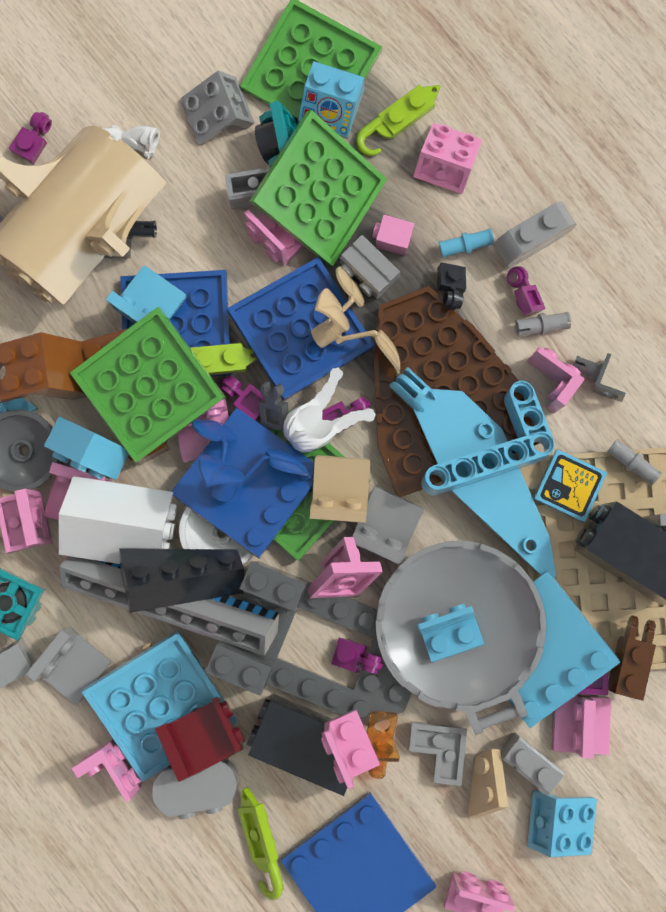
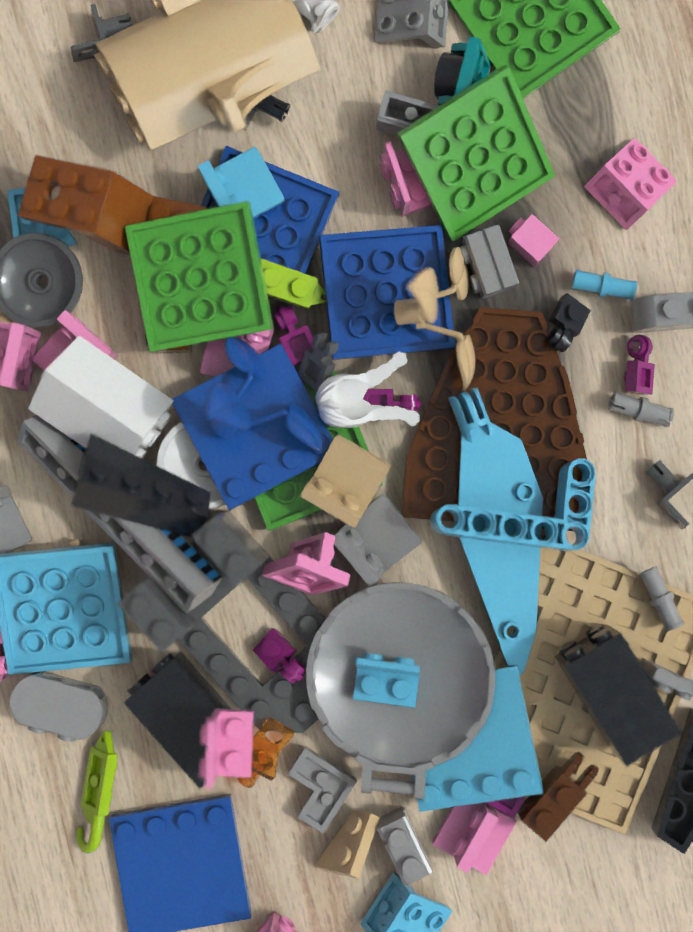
camera: 20 degrees right, 5 degrees up
medium azure brick [44,416,129,480] -> none
dark red panel [155,697,246,782] -> none
medium azure slope [298,61,364,139] -> none
lime plate [356,84,441,156] -> none
bright pink bracket [527,347,585,413] -> none
tile [533,449,607,523] -> none

